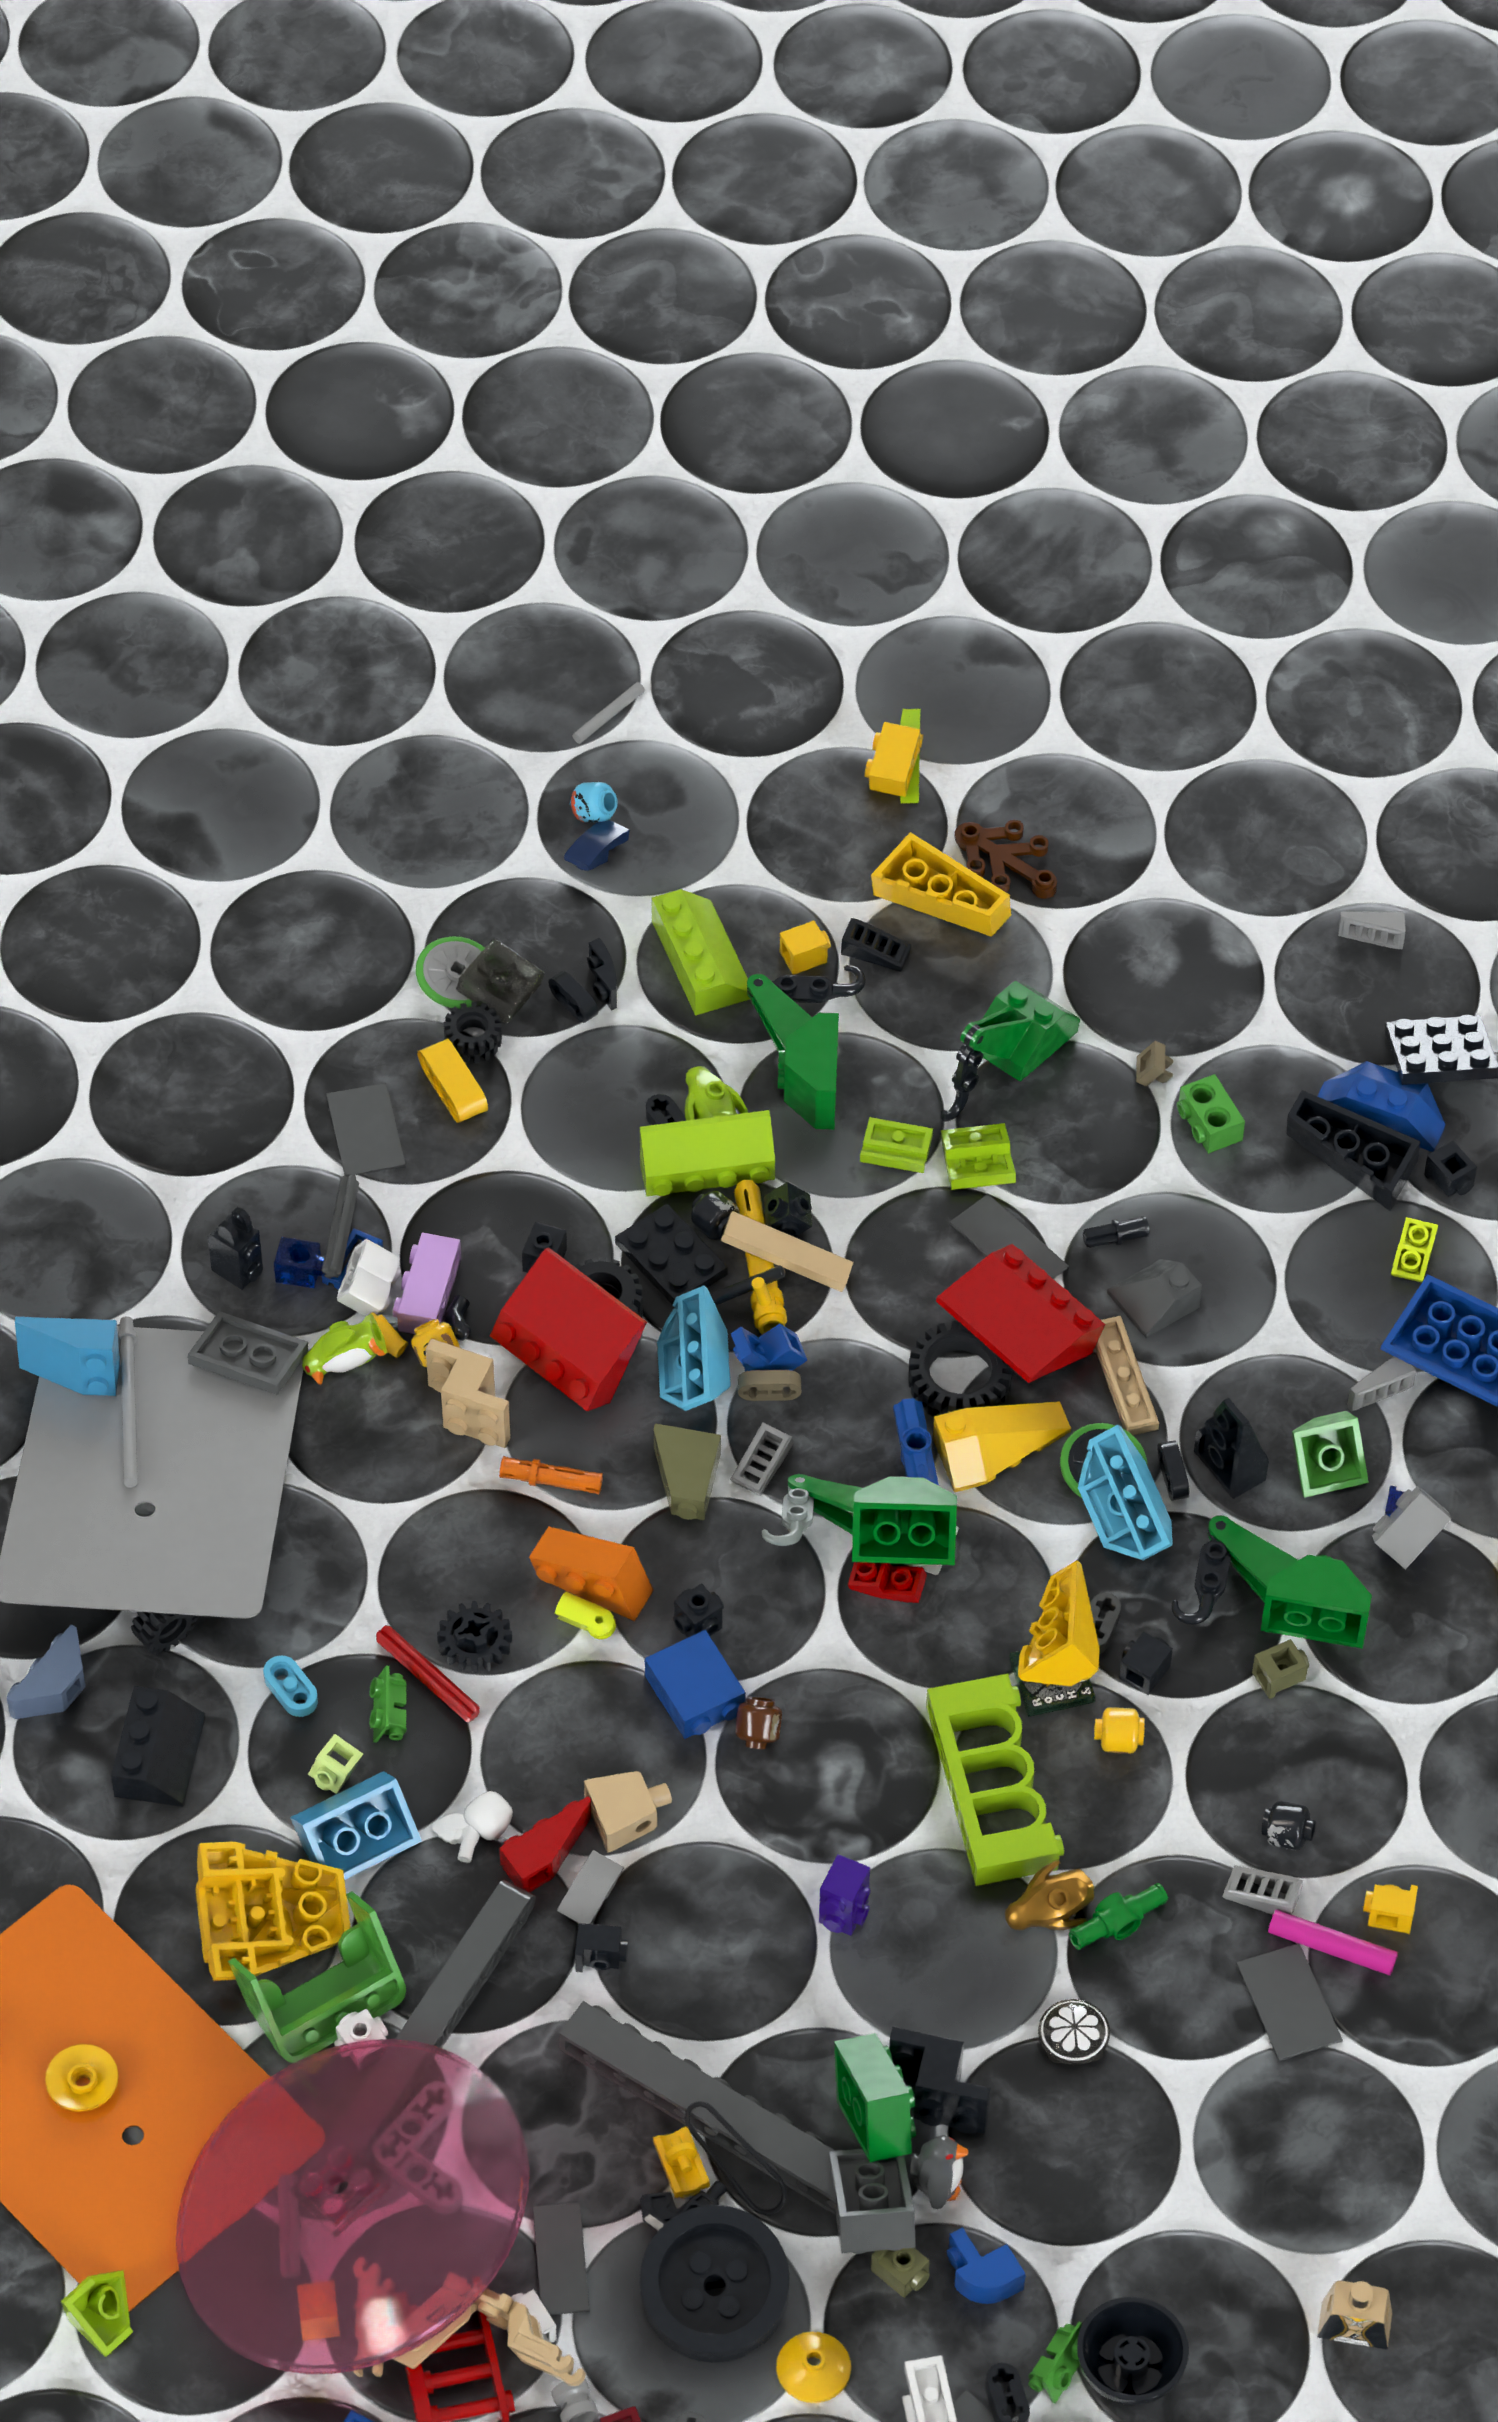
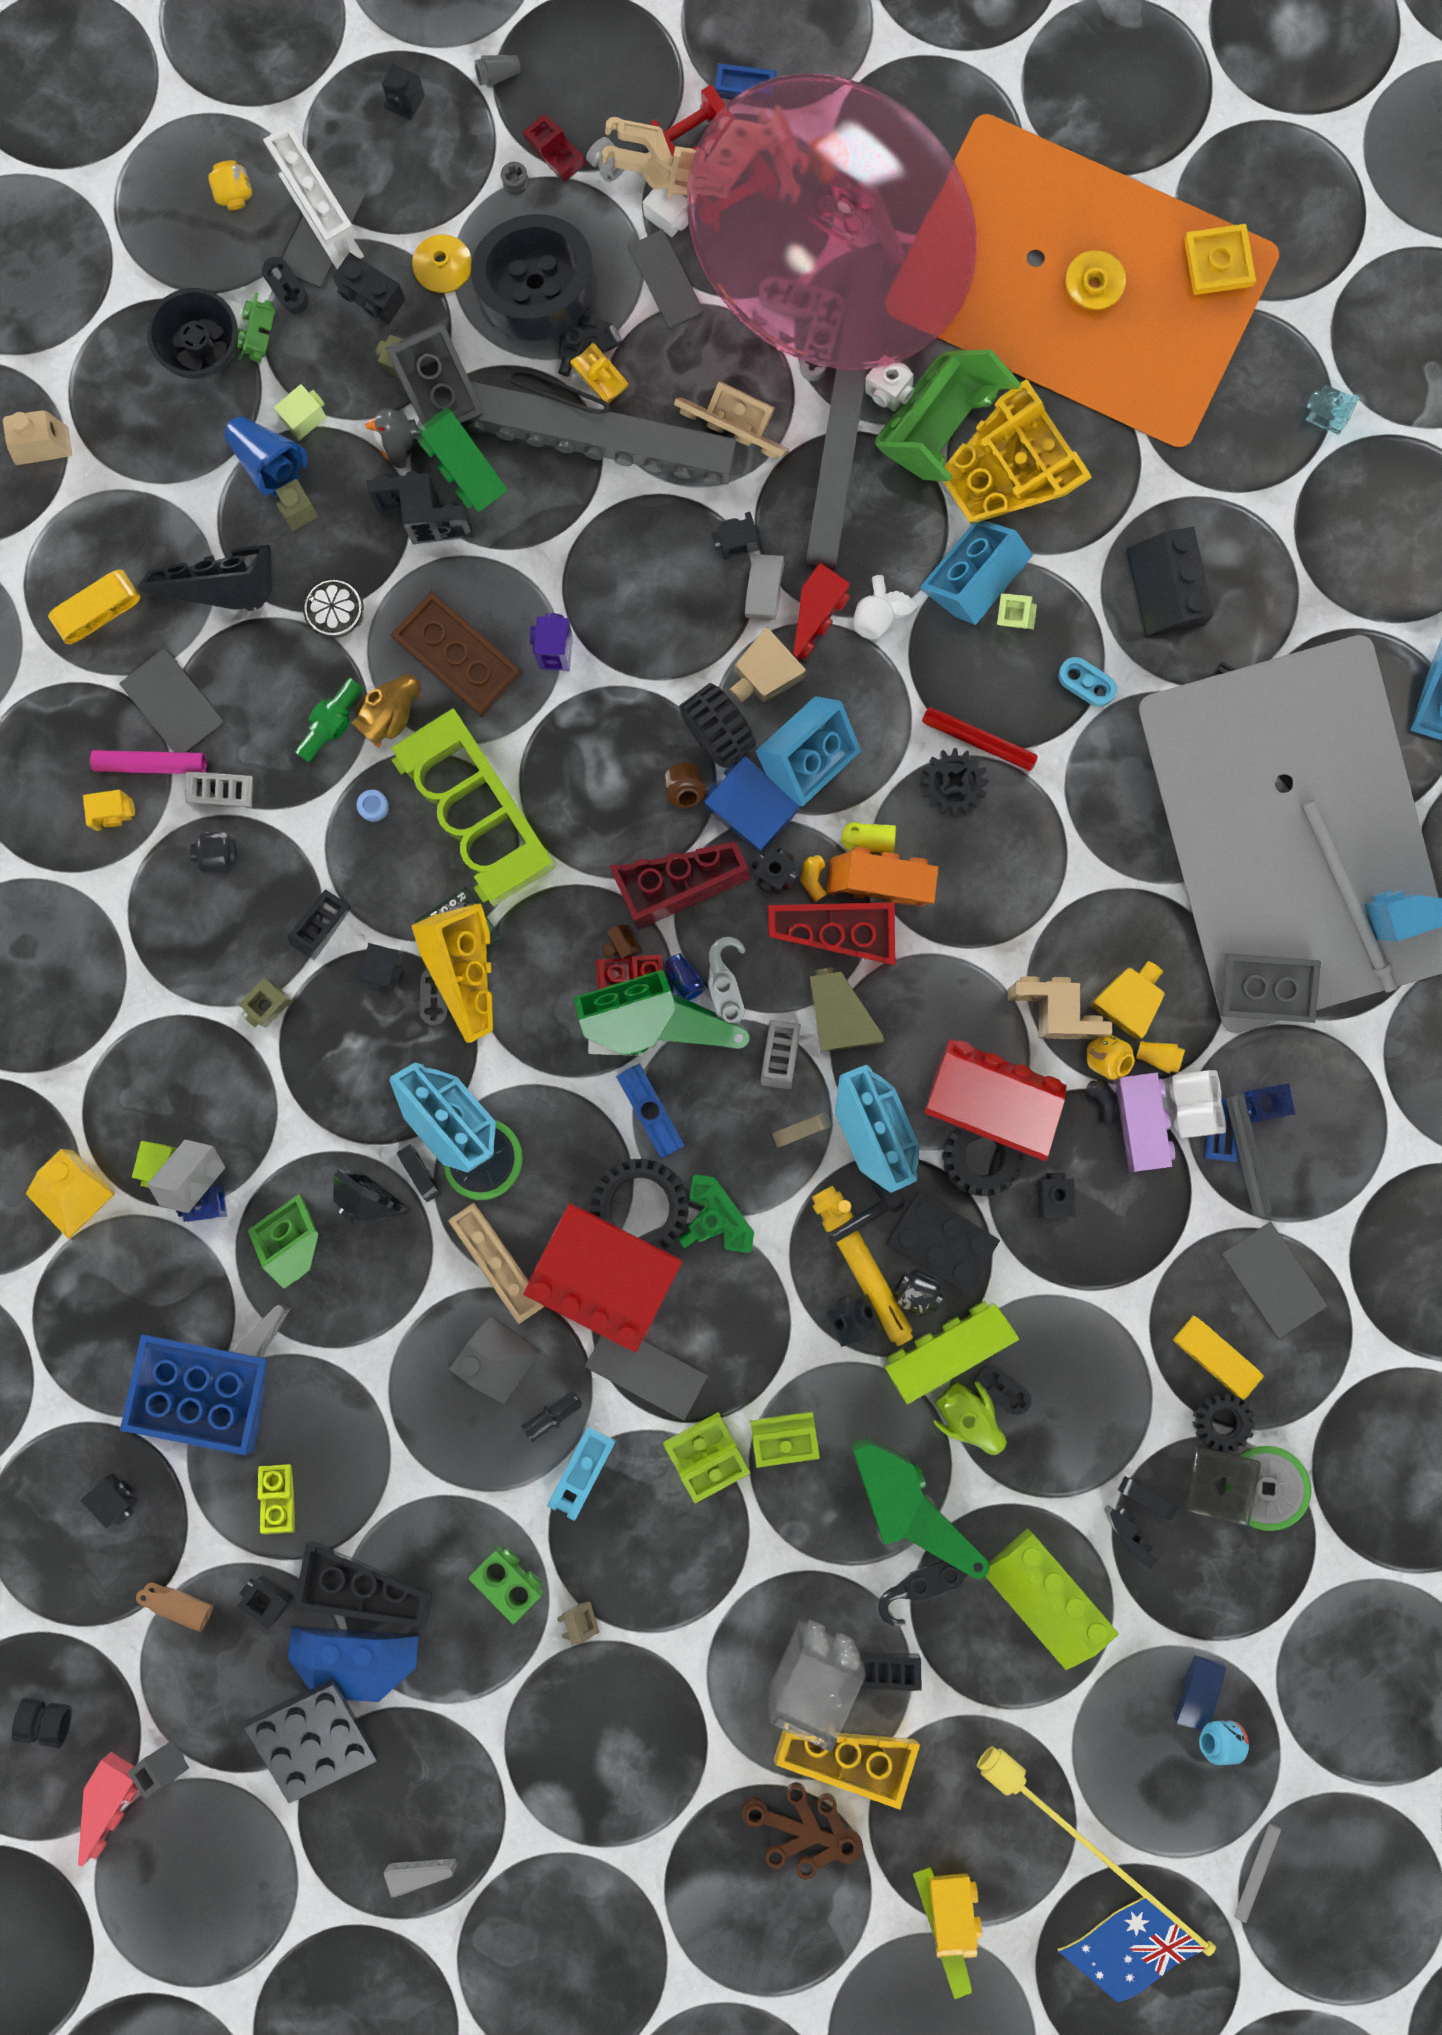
camera: 165 degrees right, 30 degrees up
sand blue slope [7,1624,86,1719] -> none
lime slope [61,2270,134,2357] -> none
black hinge [207,1207,263,1290] -> none
lime animal [302,1314,387,1385] -> none
bright green hinge [369,1665,407,1743] -> none
orange pin [499,1456,603,1495] -> none
tan tile [721,1211,853,1292] -> none
blue brick [731,1323,808,1372] -> none
yellow brick [779,920,831,975] -> none
yellow wedge [933,1401,1071,1493] -> none
green slope [941,981,1080,1122] -> none
blue brick [946,2227,1026,2304] -> none
yellow head [1094,1707,1145,1754] -> none
green slope [1171,1515,1372,1649] -> none
none -> yellow beam [48,570,141,644]
none -> lime brick [132,1141,177,1188]
none -> black wedge [137,545,272,611]
none -> blue cone [224,416,308,497]
none -> yellowish green brick [273,384,327,441]
none -> olive brick [275,479,319,531]
none -> black slope [288,889,351,960]
none -> black brick [332,252,405,324]
none -> light blue tile [357,789,389,822]
none -> reddish brown tile [390,591,523,717]
none -> medium azure plate [547,1426,616,1521]
none -> reddish brown tile [601,924,643,959]
none -> dark red wedge [609,842,751,930]
none -> clear blue cone [665,953,705,1001]
none -> tan bracket [674,382,790,459]
none -> green piece [678,1174,754,1253]
none -> black tyre [679,683,756,768]
none -> dark azure slope [756,696,861,806]
none -> red wedge [767,902,896,965]
none -> clear hose [768,1619,865,1752]
none -> yellow arm [800,855,827,903]
none -> flag [977,1746,1216,2003]
none -> yellow torso [1089,961,1165,1040]

